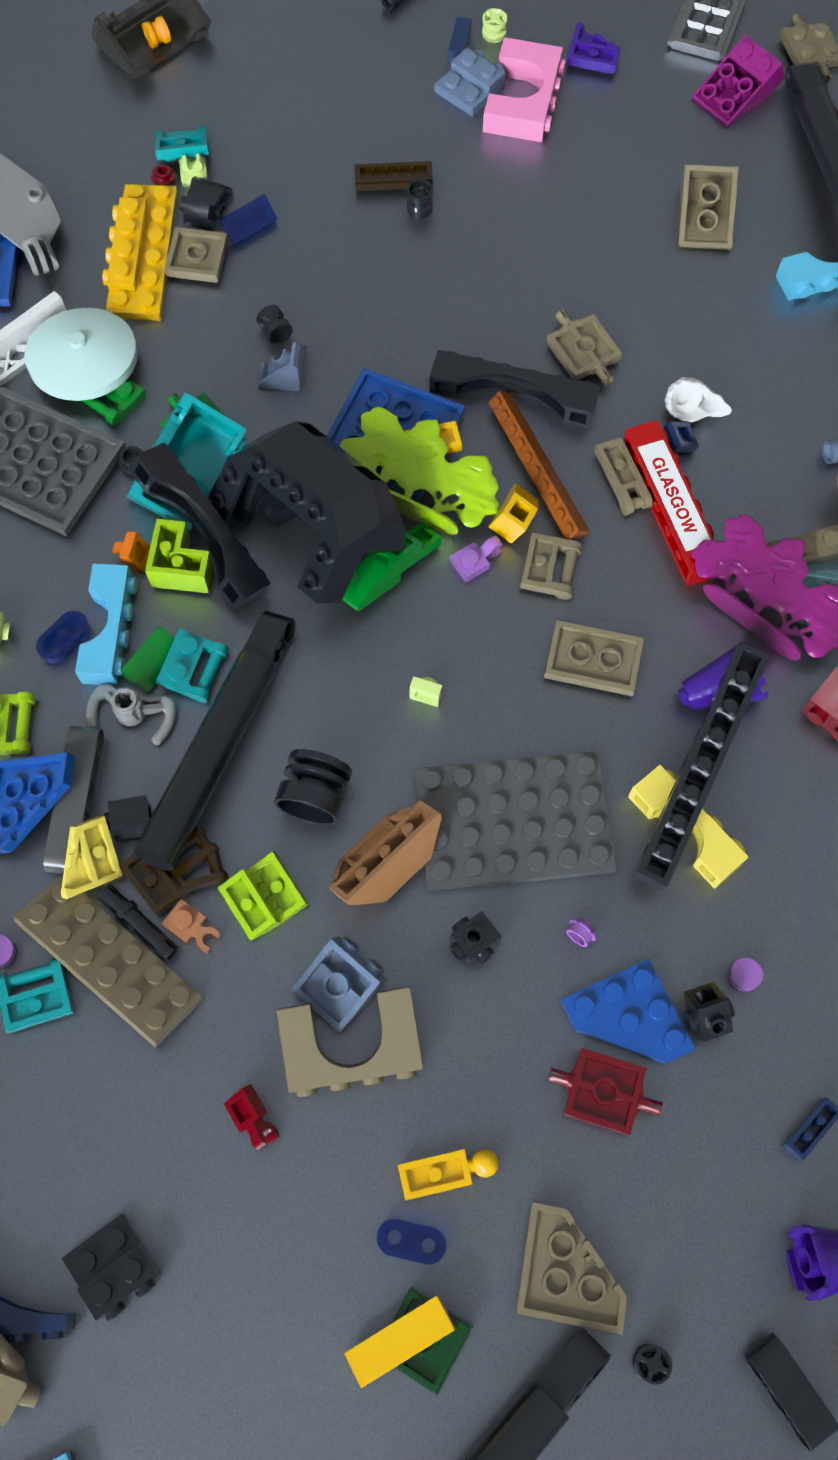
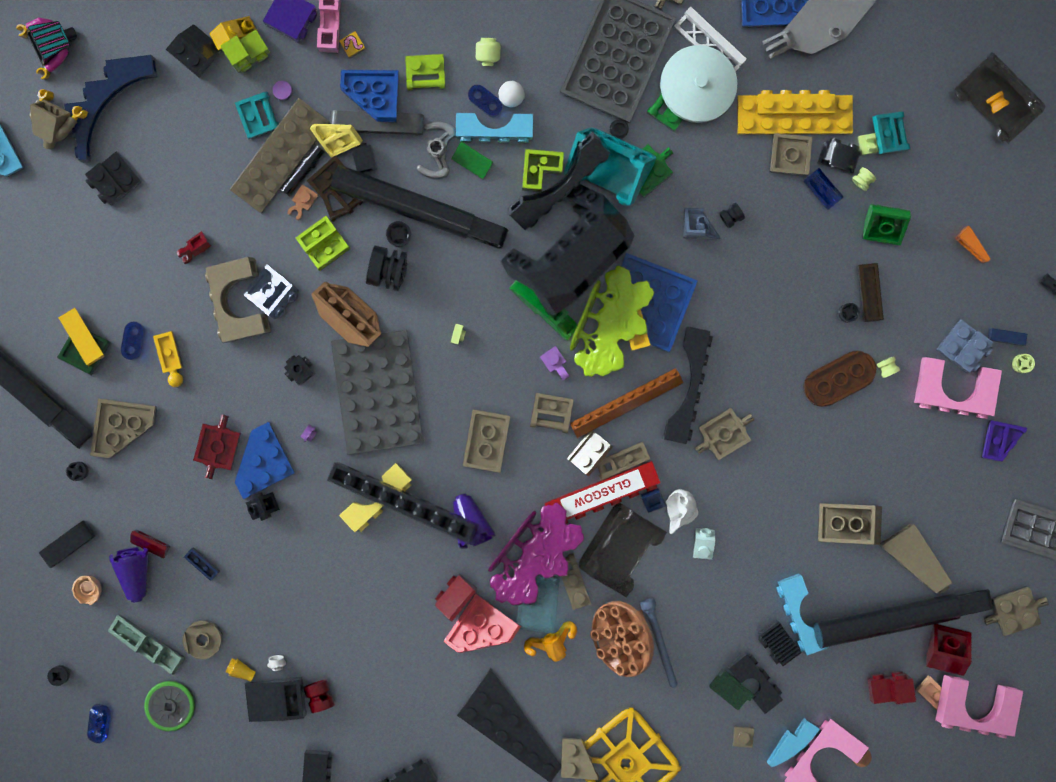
camera: 90 degrees right, 20 degrees up
orange tile [112,532,150,572] -> none
dark red plate [151,164,176,186] -> none
teal plate [155,628,229,703] -> none
yellow slope [488,483,538,544] -> none
magenta slope [692,35,785,127] -> none
medium lavender piece [728,957,763,992] -> none
none -> dark red slope [130,530,170,558]
none -> black wheel [386,221,411,247]
none -> white piece [498,81,525,107]
none -> plate [567,430,613,477]
none -> clear smoke windscreen [579,503,667,598]
none -> light aqua bracket [693,528,715,560]
none -> reddish brown tile [804,351,877,407]
none -> yellowish green wheel [852,167,876,191]
none -> green brick [863,204,911,245]
none -> yellowish green wheel [877,356,900,378]
none -> dark tan slope [880,524,952,594]
none -> orange slope [955,225,990,263]

